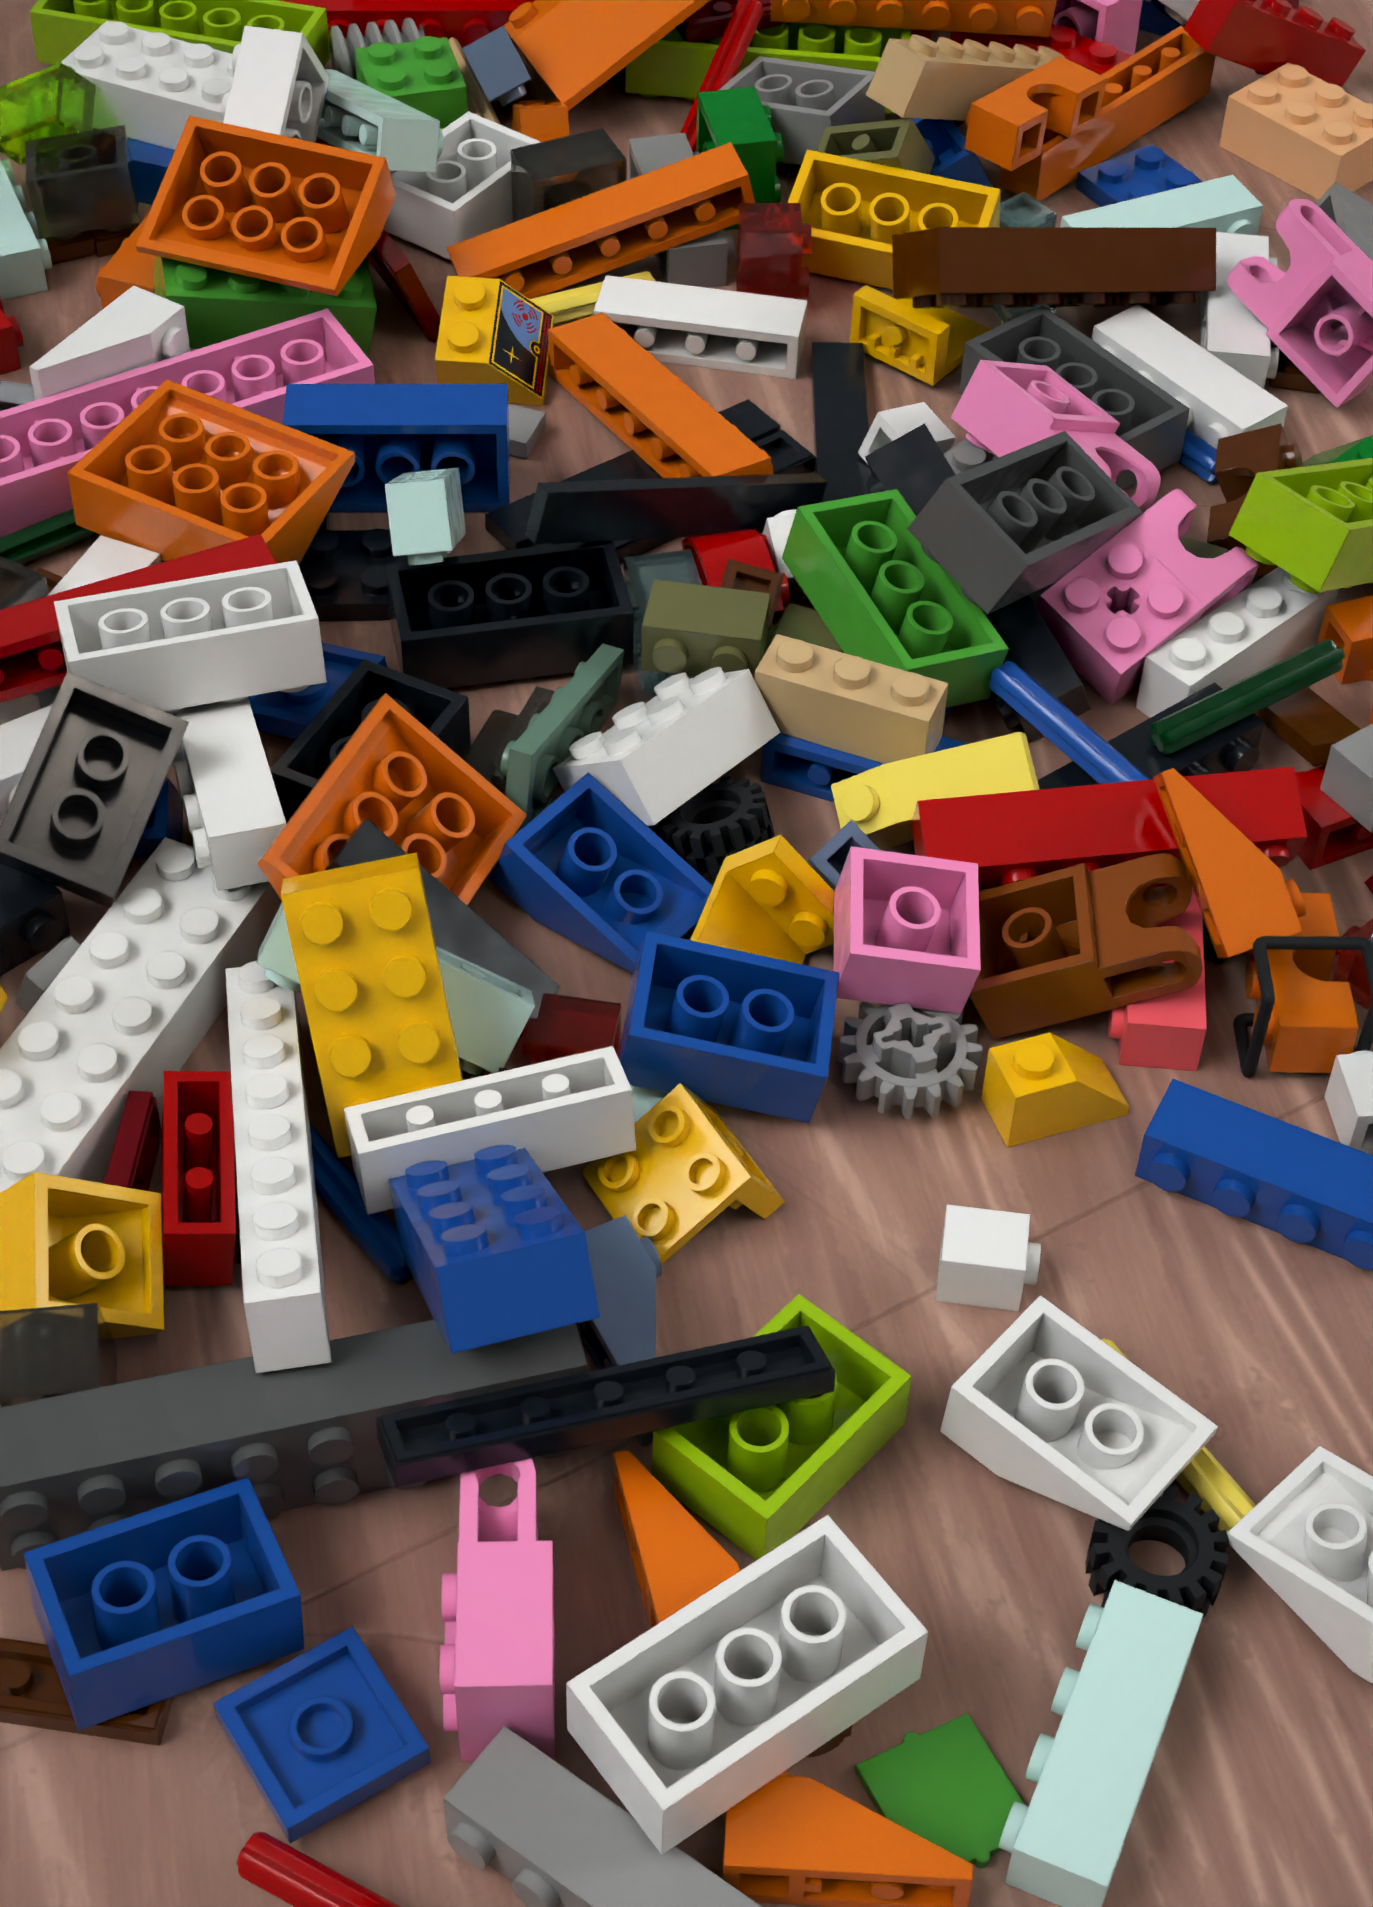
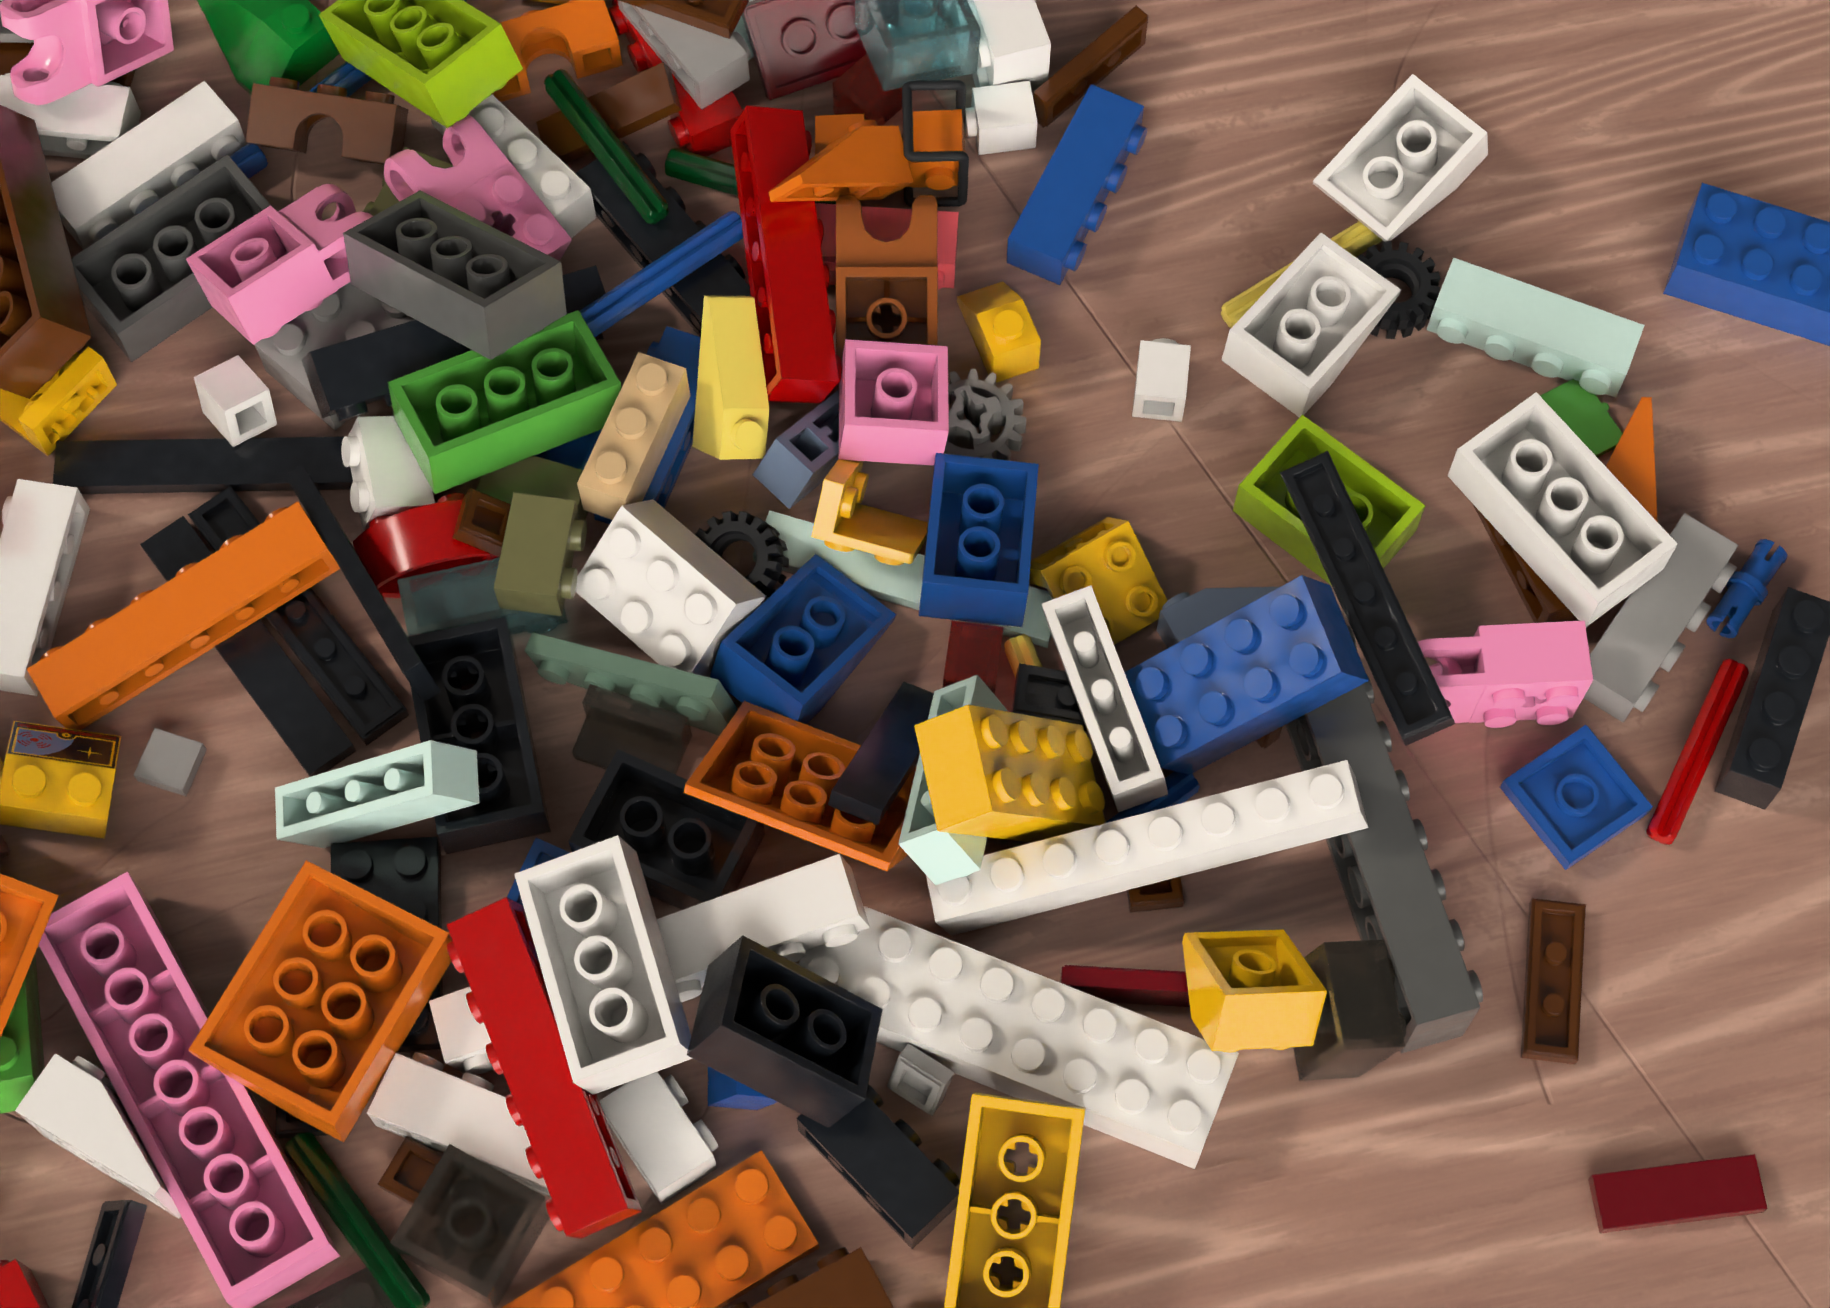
camera: 90 degrees left, 20 degrees up
blue brick [24,1477,304,1731] -> none
red brick [161,1071,236,1286] -> none
blue brick [283,384,511,513] -> none
orange slope [613,1450,740,1629] -> none

